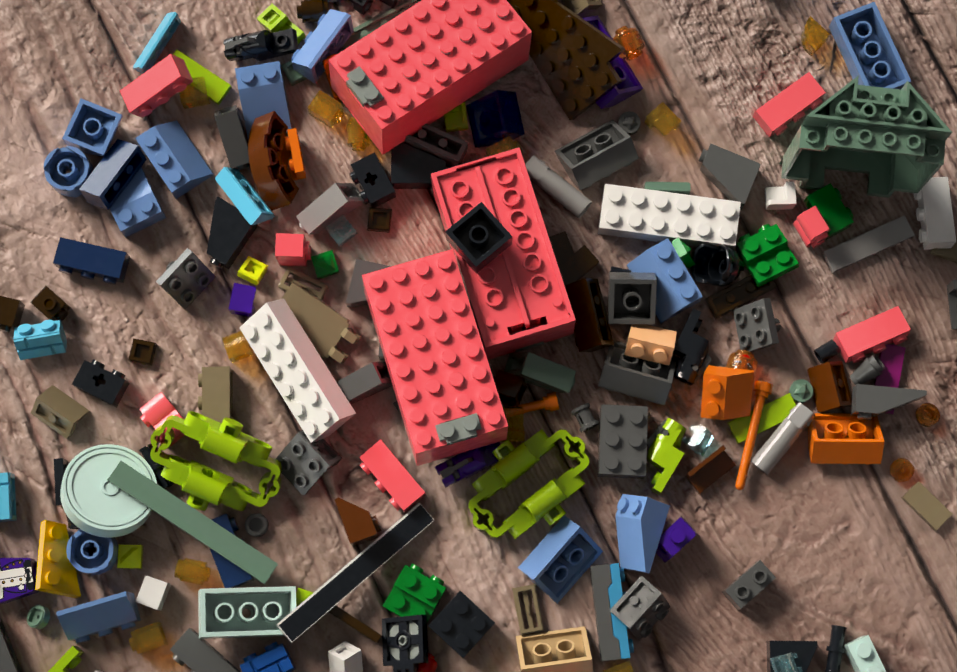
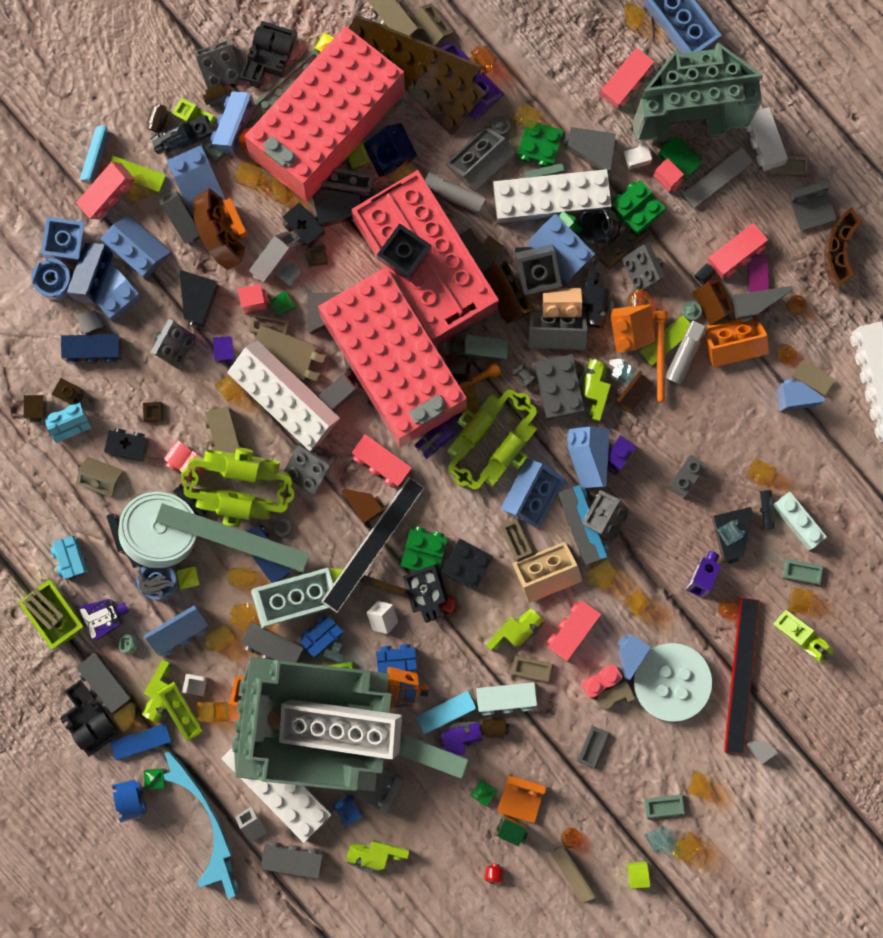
camera: 15 degrees left, 5 degrees up
yellow wing [35,520,81,598] -> none
white panel [135,576,171,611] -> none
medium azure slope [215,167,274,225] -> none
neon yellow tile [237,256,268,286] -> none
dark grey cone [850,354,886,385] -> none
none -> light grey brick [76,311,105,335]
none -> dark grey piece [137,569,175,598]
none -> dark brown brick [146,104,170,133]
none -> clear yellow brick [229,601,257,632]
none -> green plate [517,120,564,167]
none -> clear yellow brick [745,458,777,485]
none -> medium blue slope [776,379,825,412]

